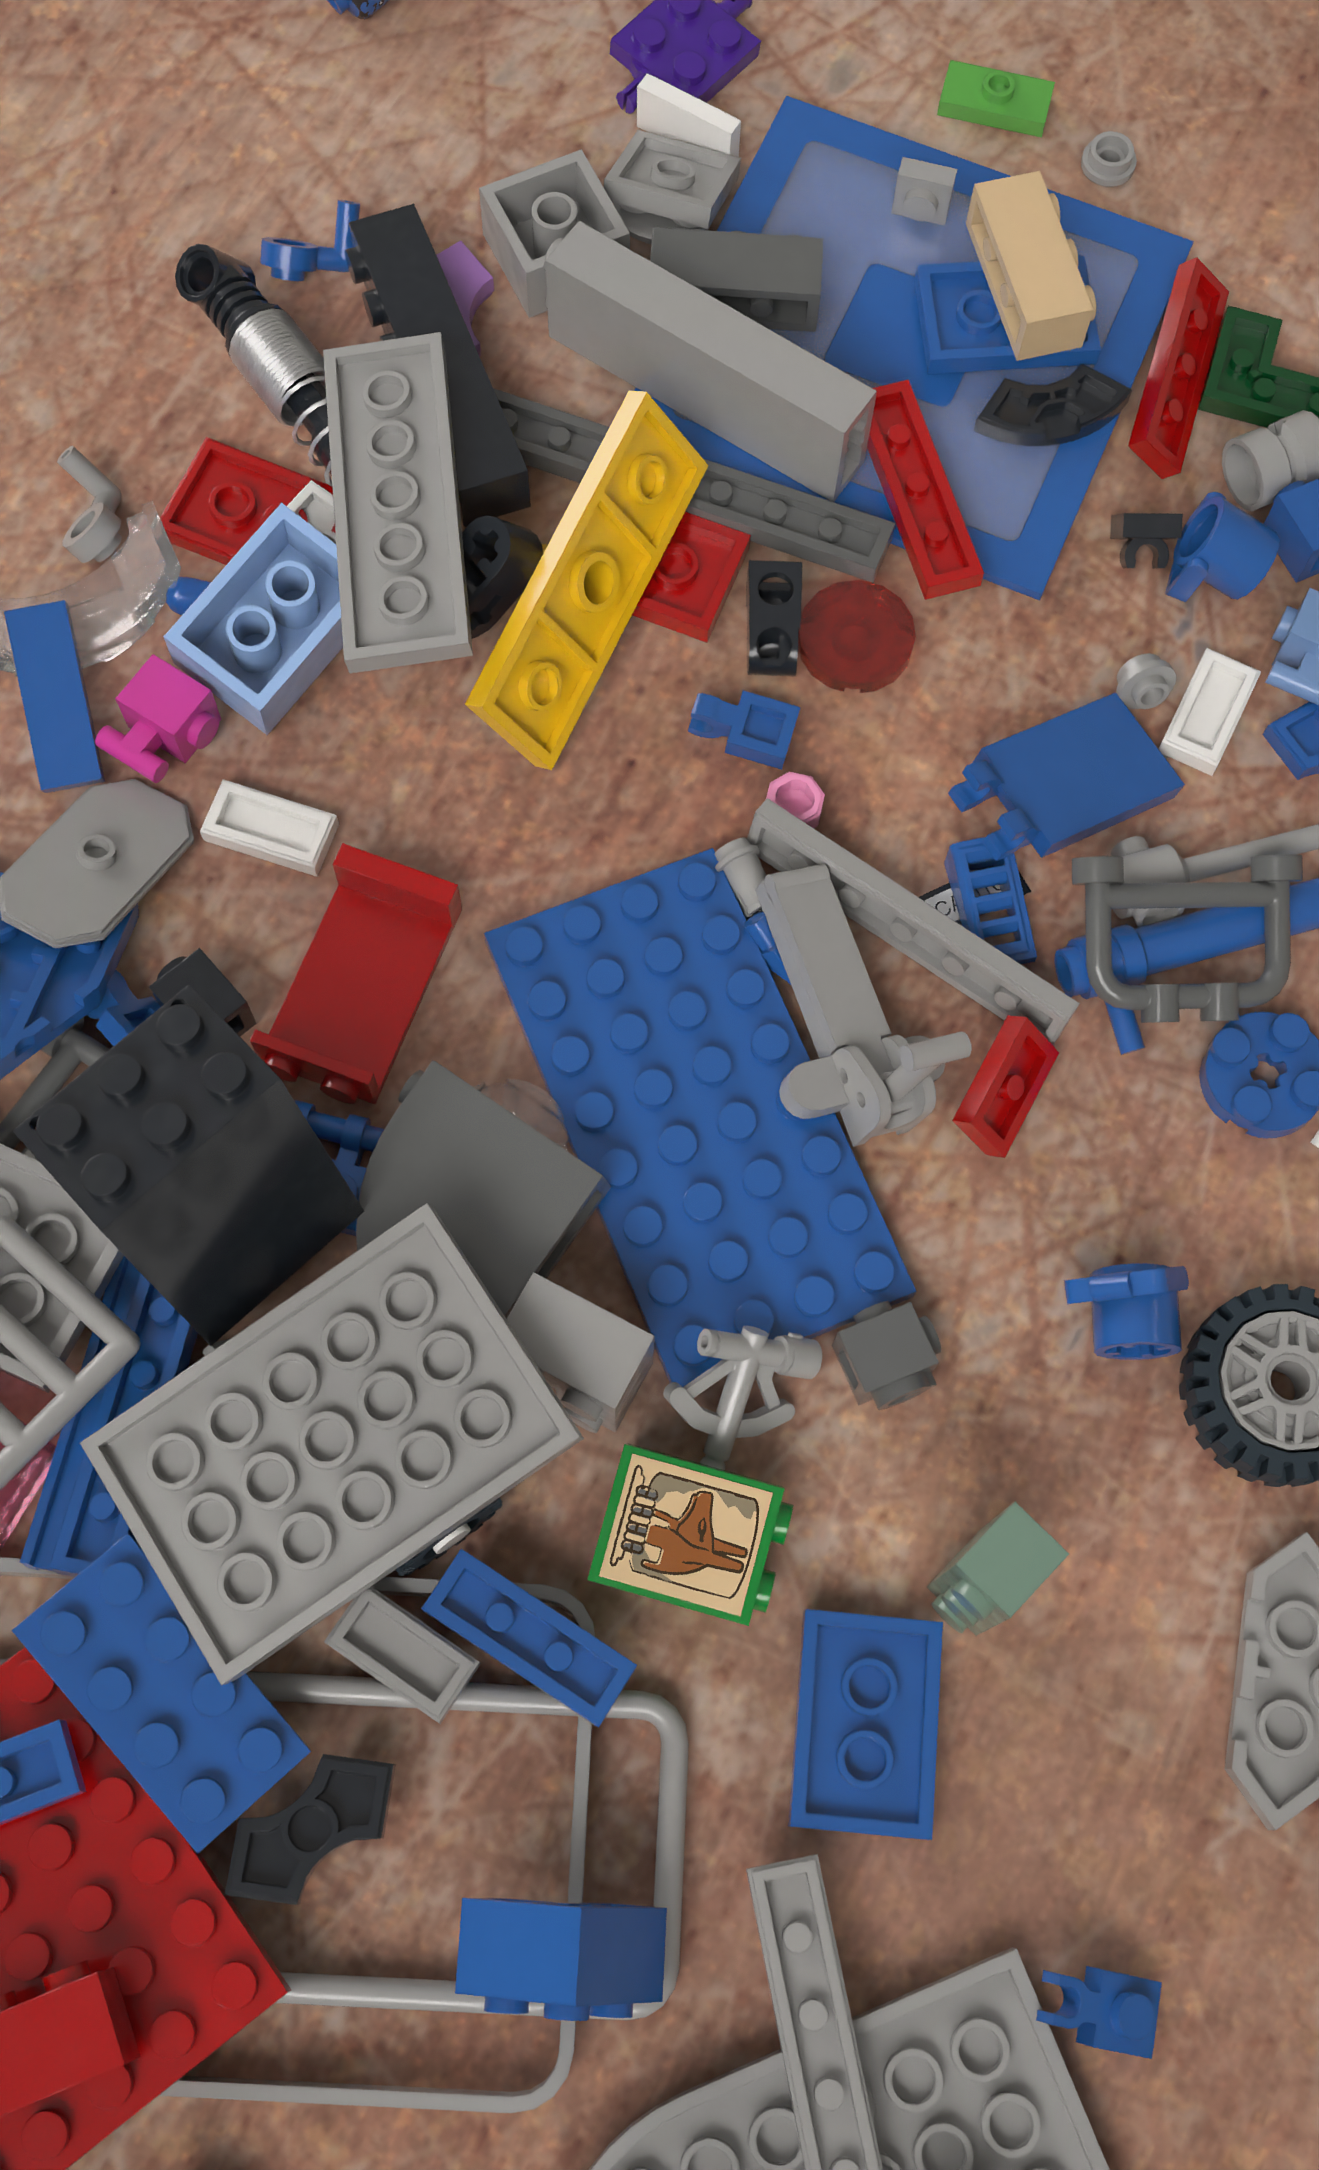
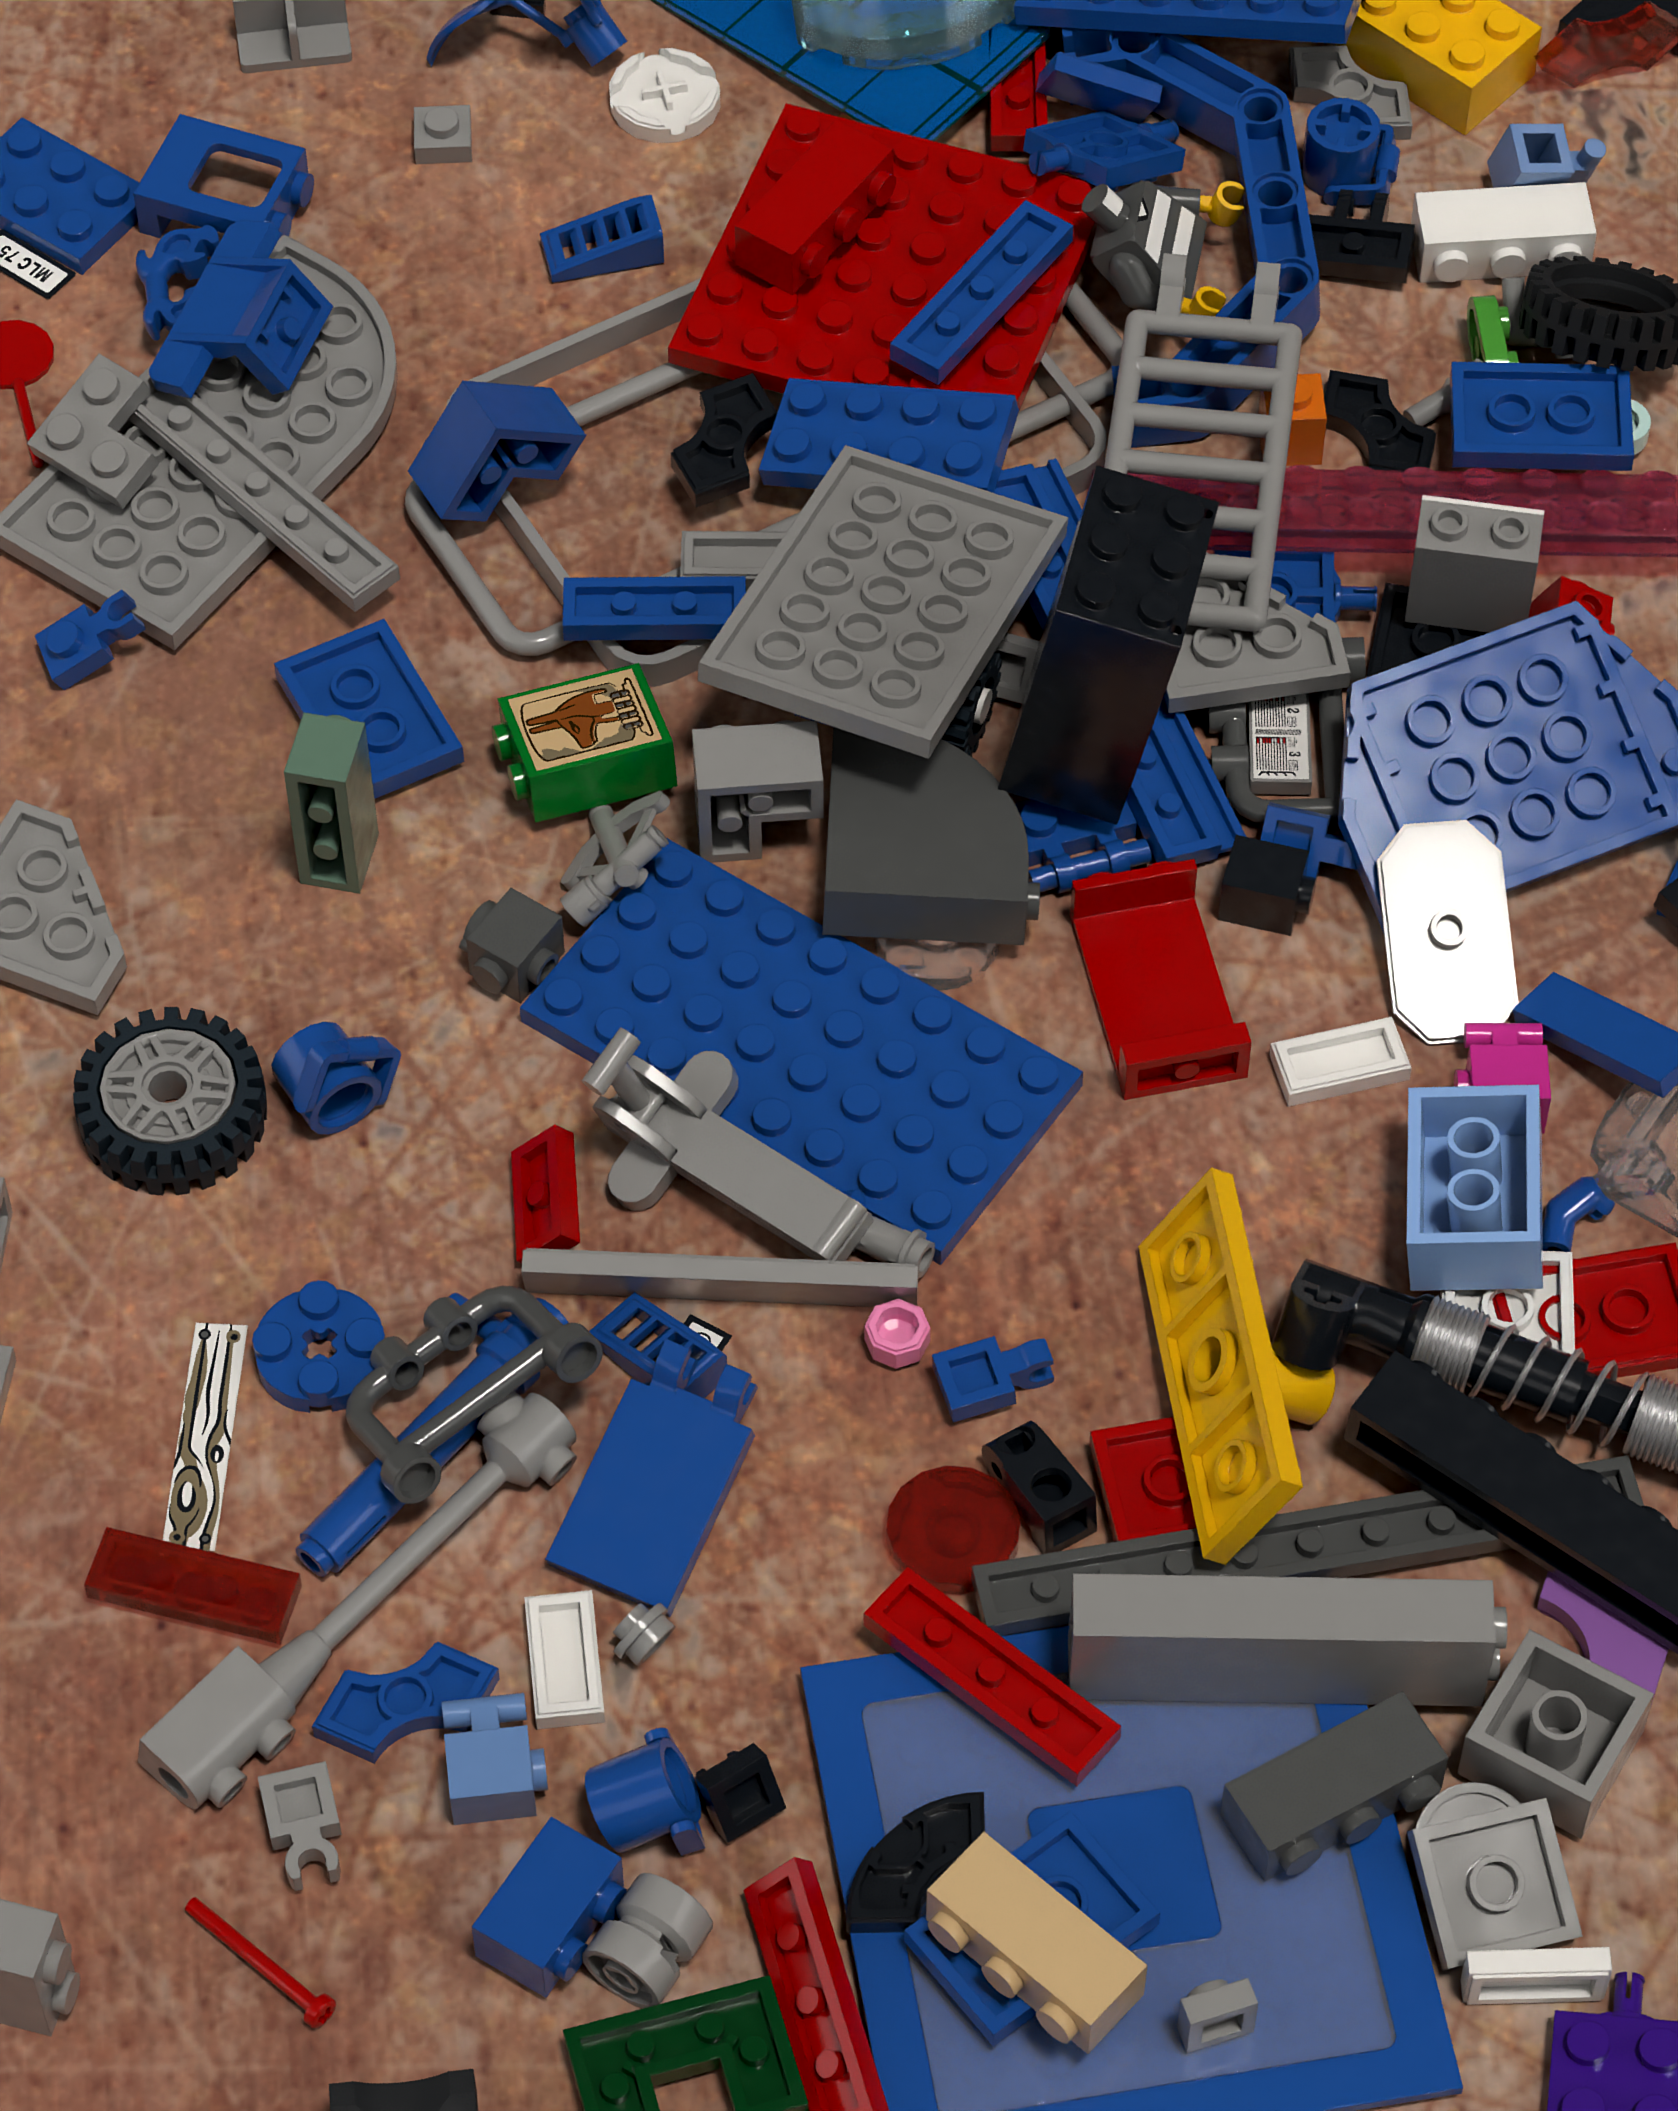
camera: 150 degrees right, 15 degrees down
light grey plate [323,332,473,673] -> none

